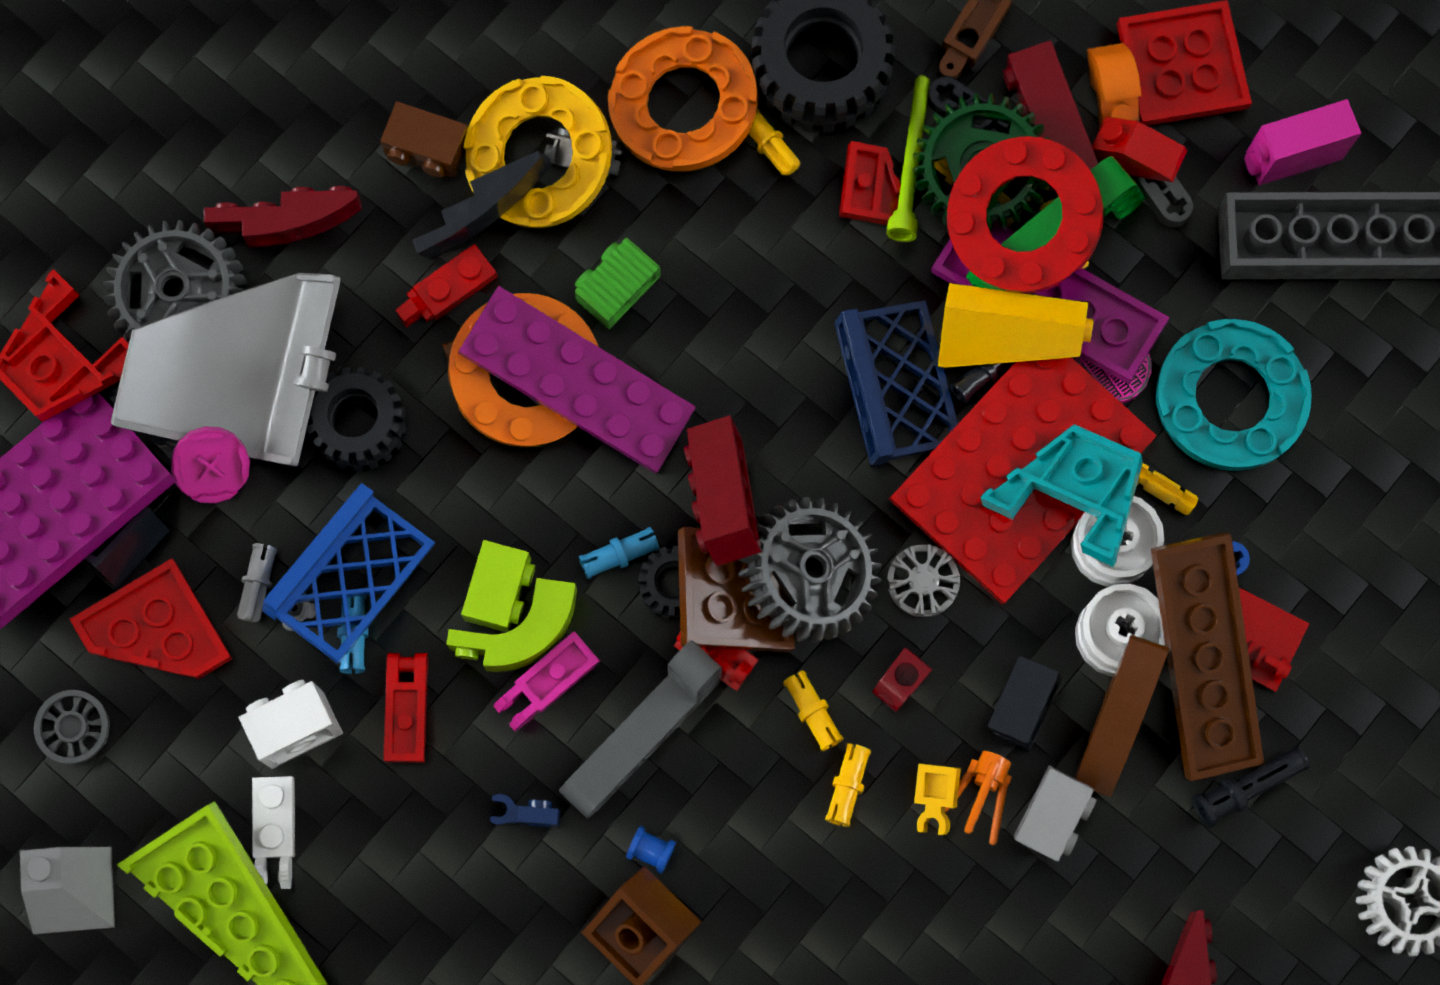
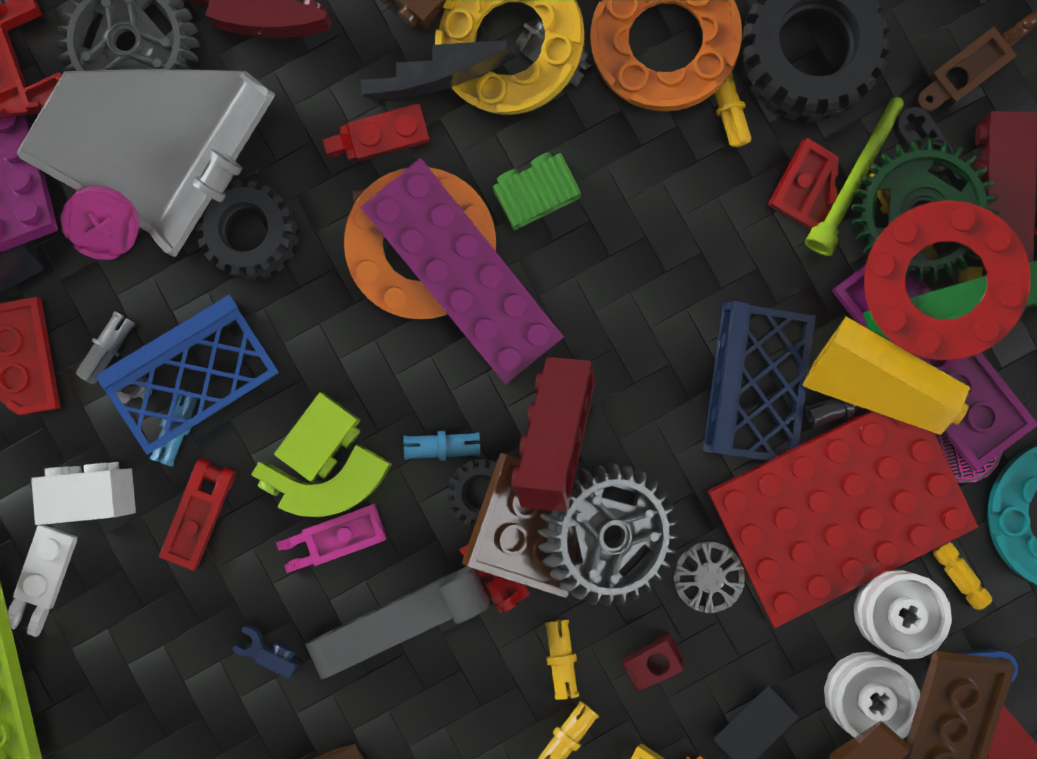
camera: 25 degrees right, 10 degrees up
blue bush [625,825,676,874] -> none
teal wing [981,424,1143,567] -> none

